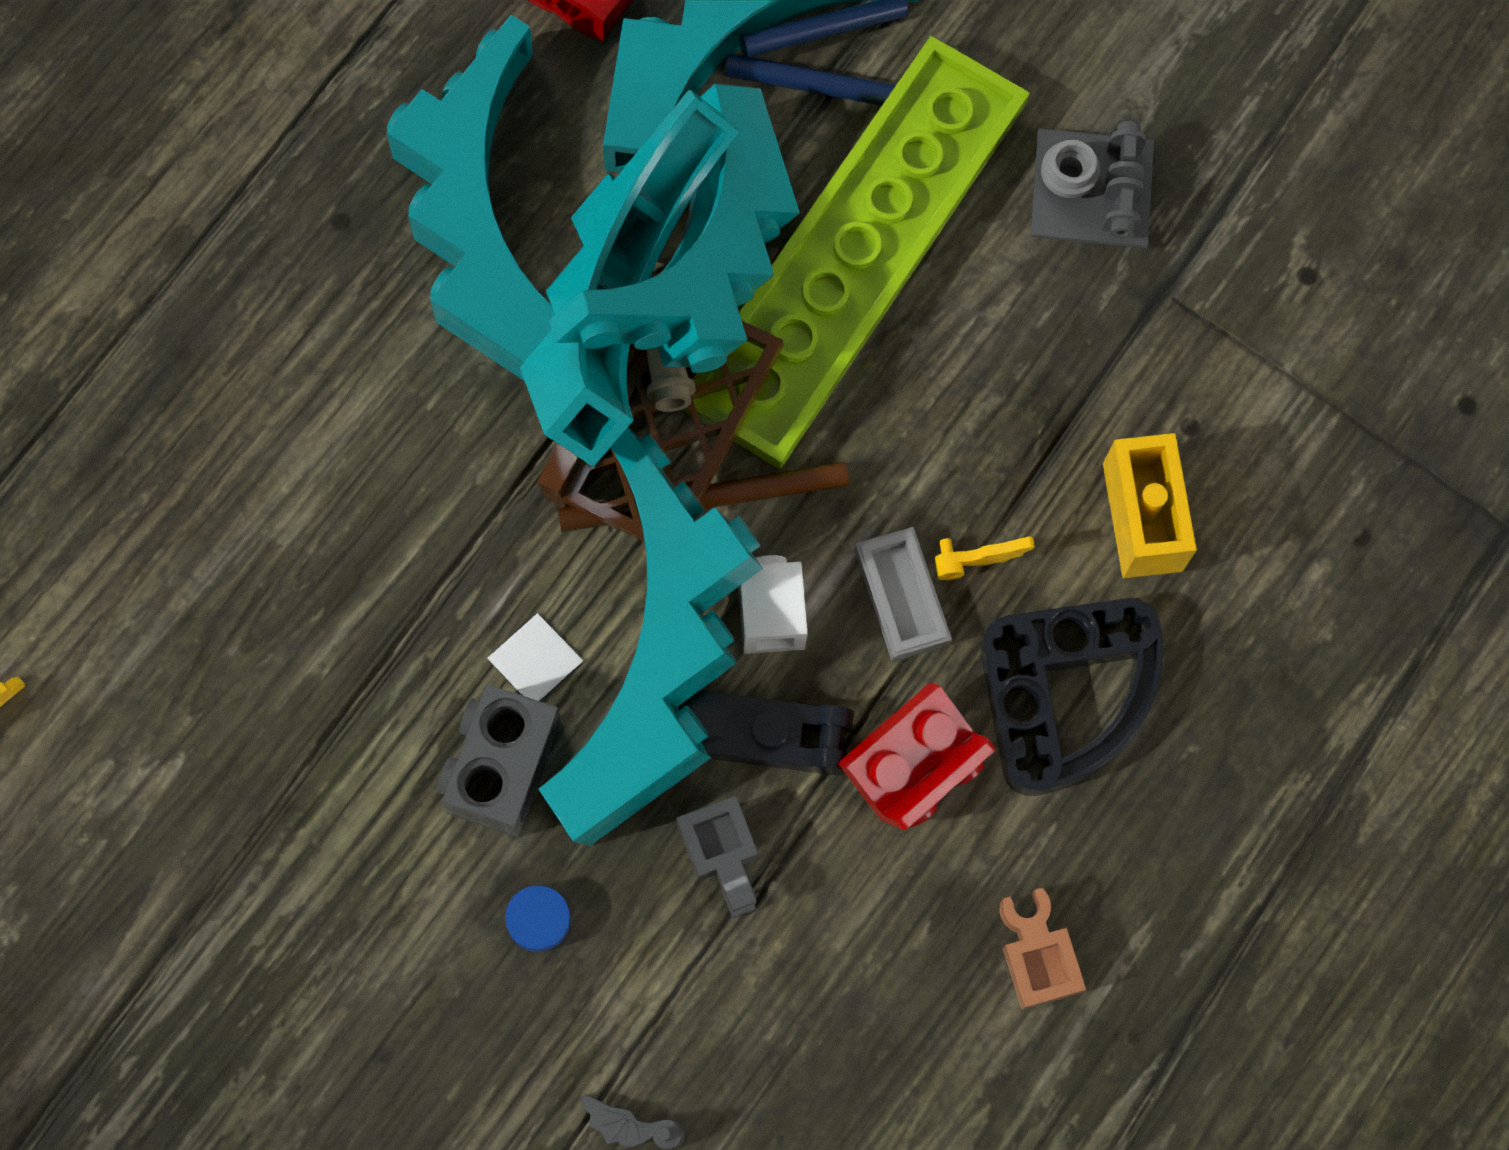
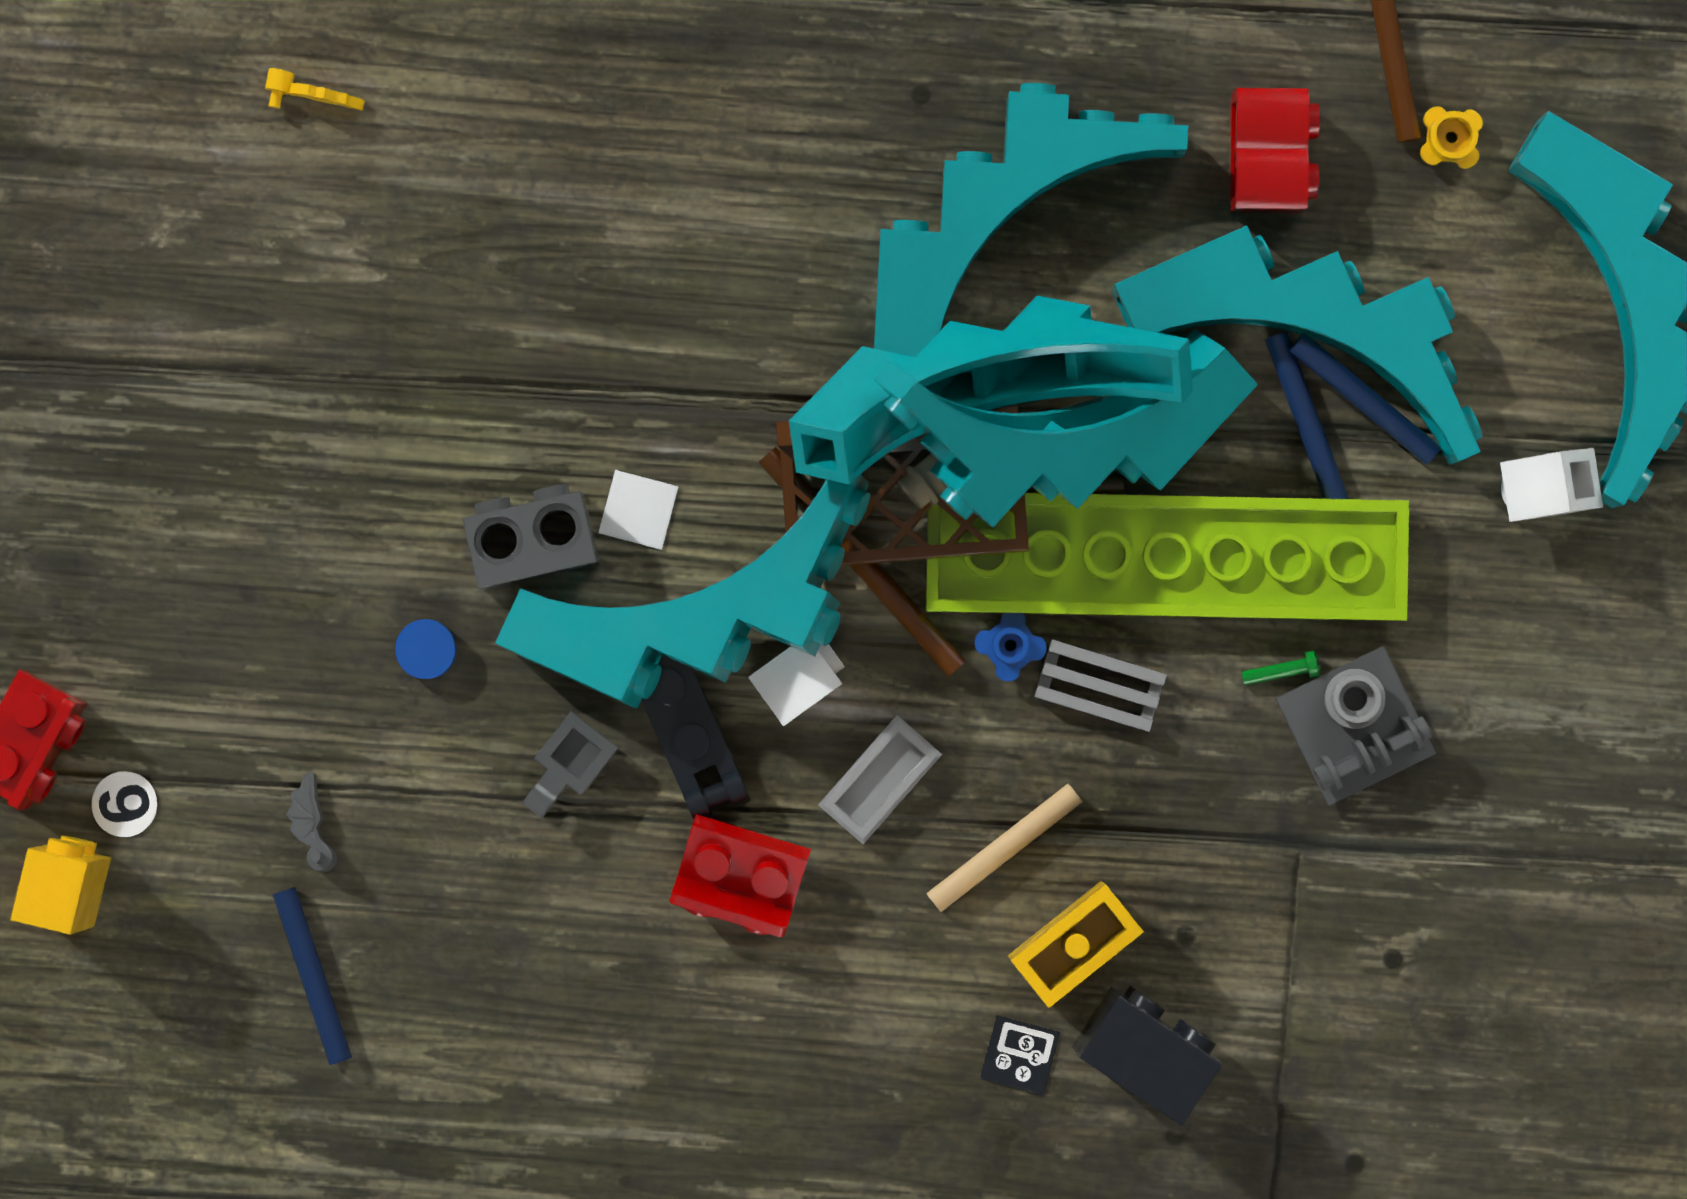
camera: 65 degrees right, 15 degrees up
yellow piece [935,536,1035,580] -> none
black beam [981,598,1163,796] -> none
nougat plate [999,888,1086,1010] -> none
none -> tan bar [926,784,1082,912]
none -> blue plate [975,613,1046,681]
none -> black sticker [980,1015,1060,1096]
none -> light grey tile [1034,640,1167,732]
none -> black brick [1072,986,1223,1126]
none -> green piece [1241,650,1321,686]

